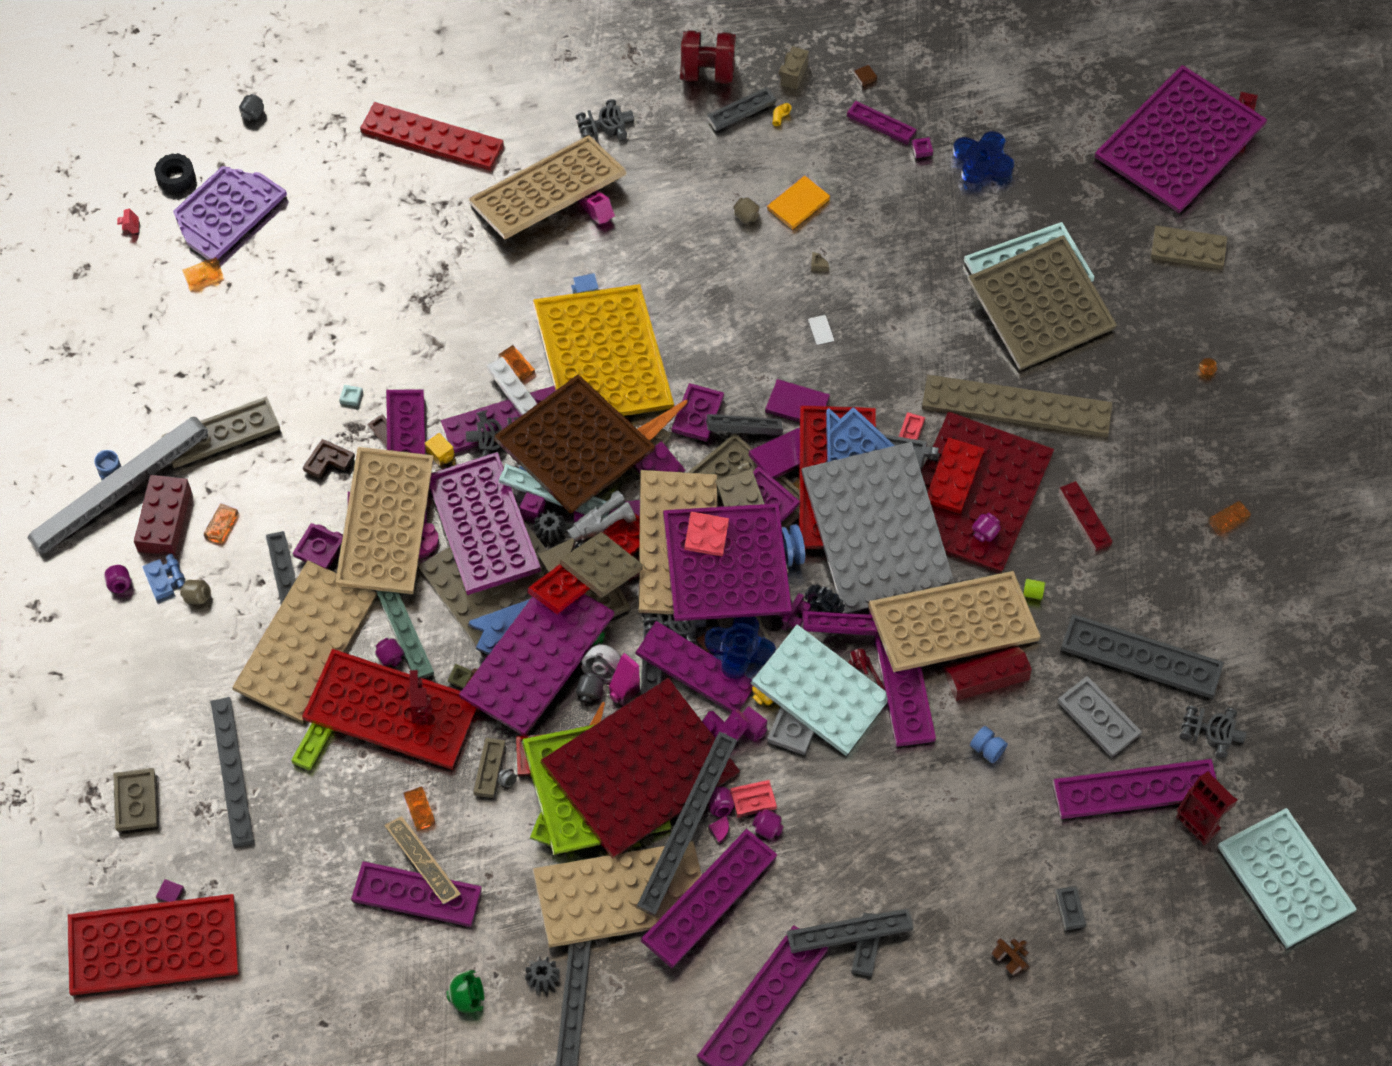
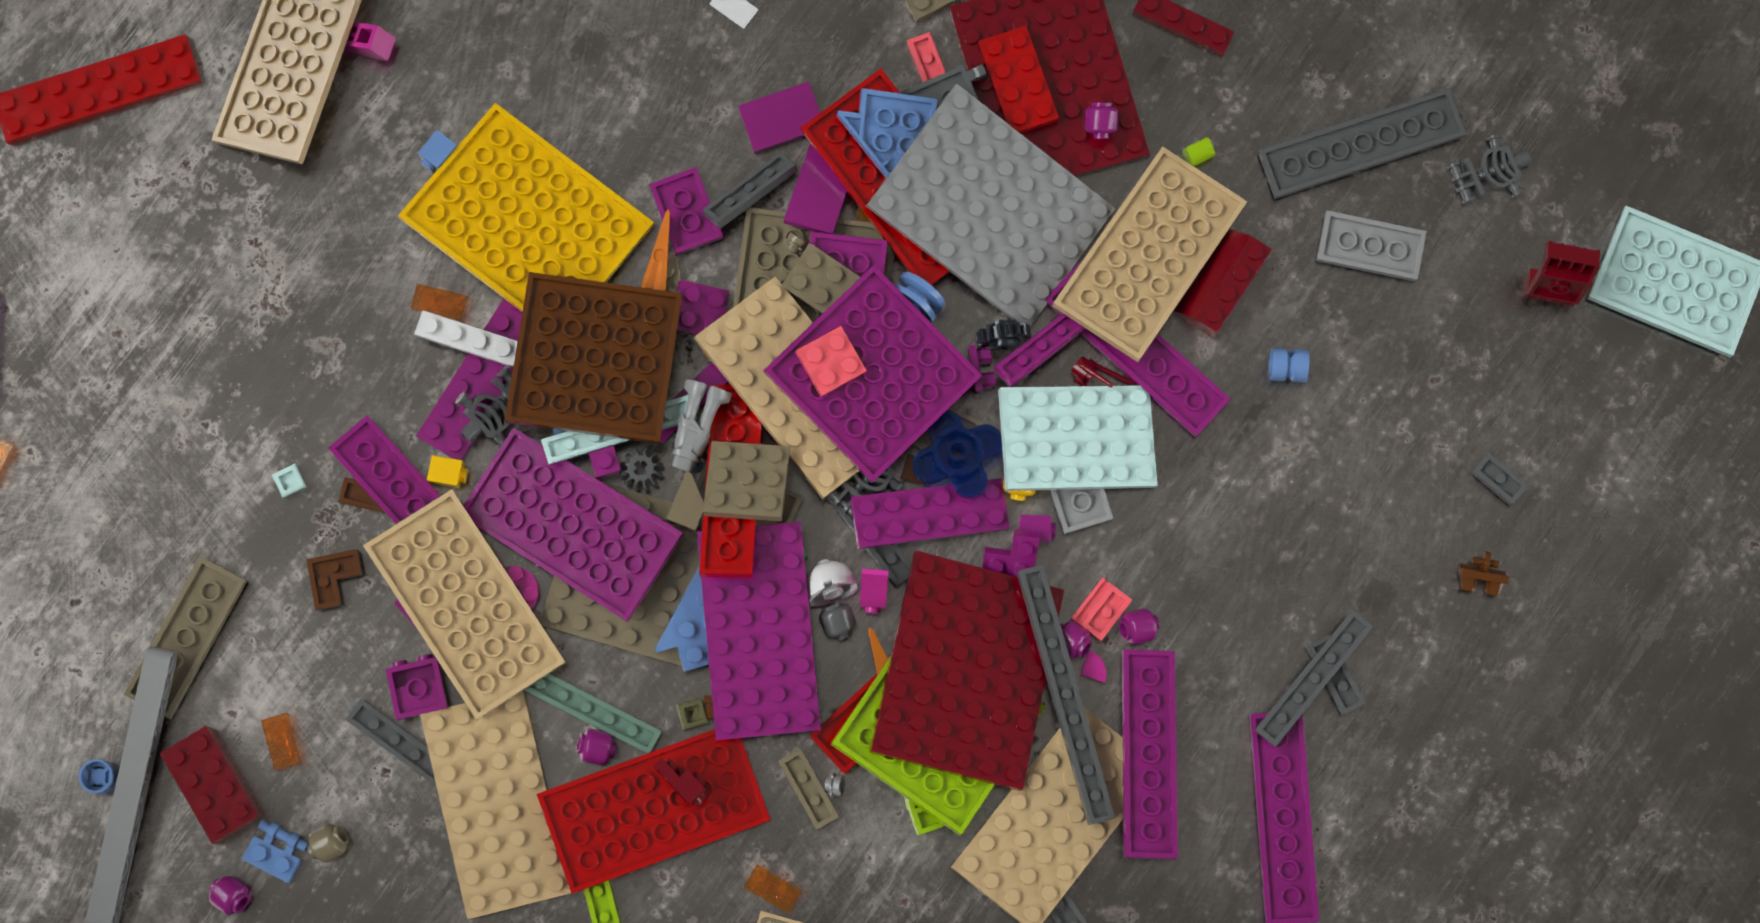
camera: 40 degrees left, 20 degrees up
magenta plate [1053,759,1216,819] -> none

